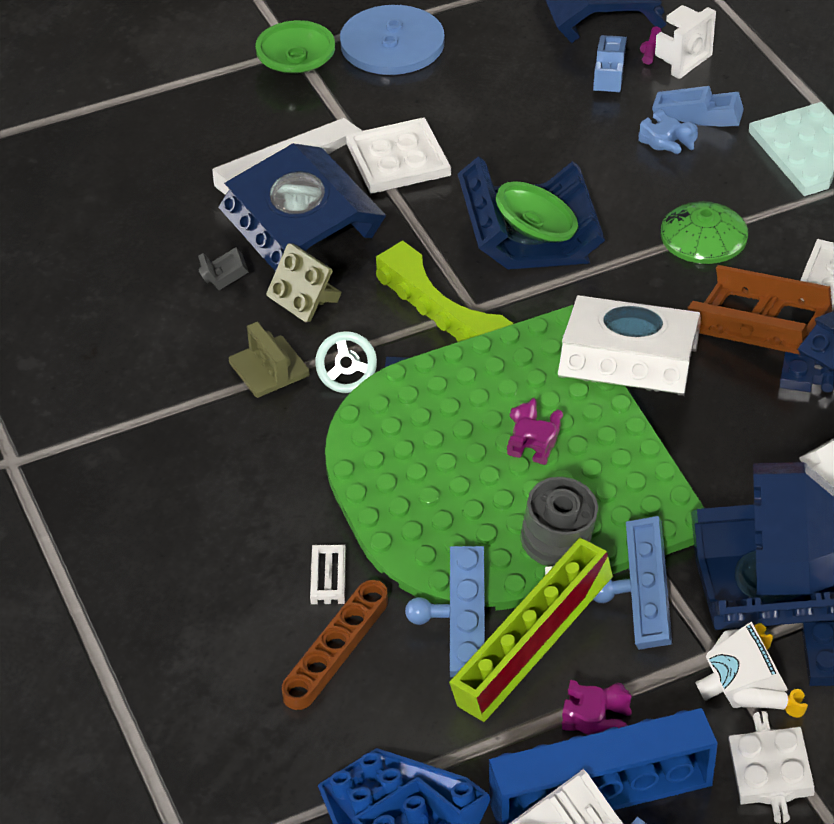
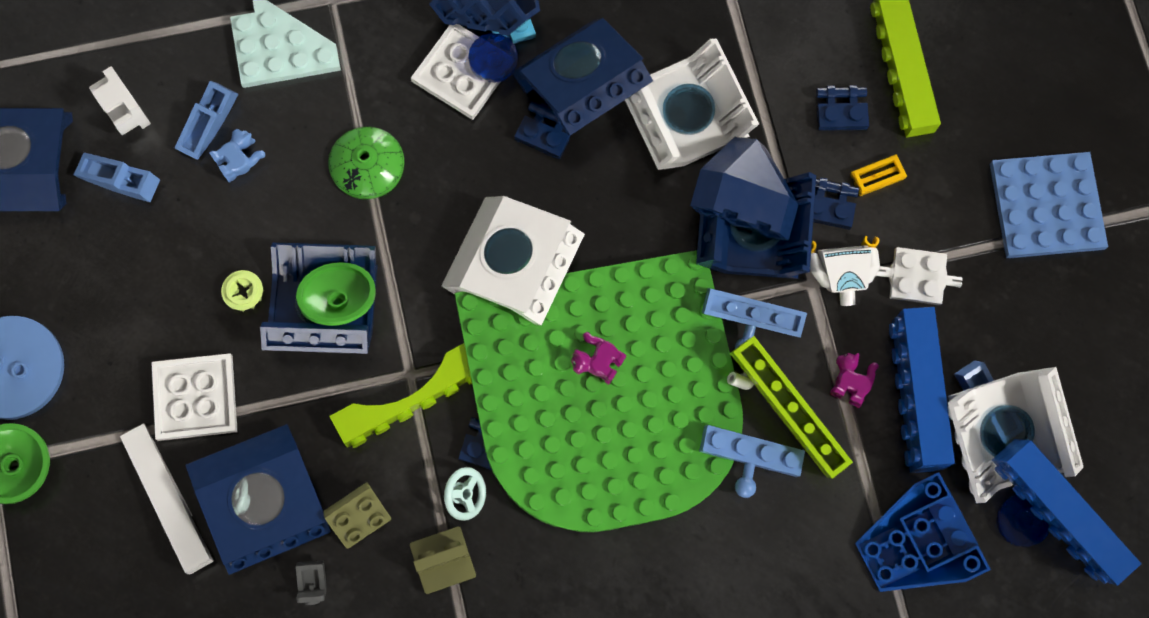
camera: 85 degrees left, 30 degrees up
dark orange beam [282,580,388,710] -> none
white tile [310,545,346,604] -> none
dark grey wheel [520,477,598,567] -> none
magenta piece [640,26,661,65] -> none
dark orange window [688,265,832,355] -> none
none -> yellowish green gear [221,270,264,312]

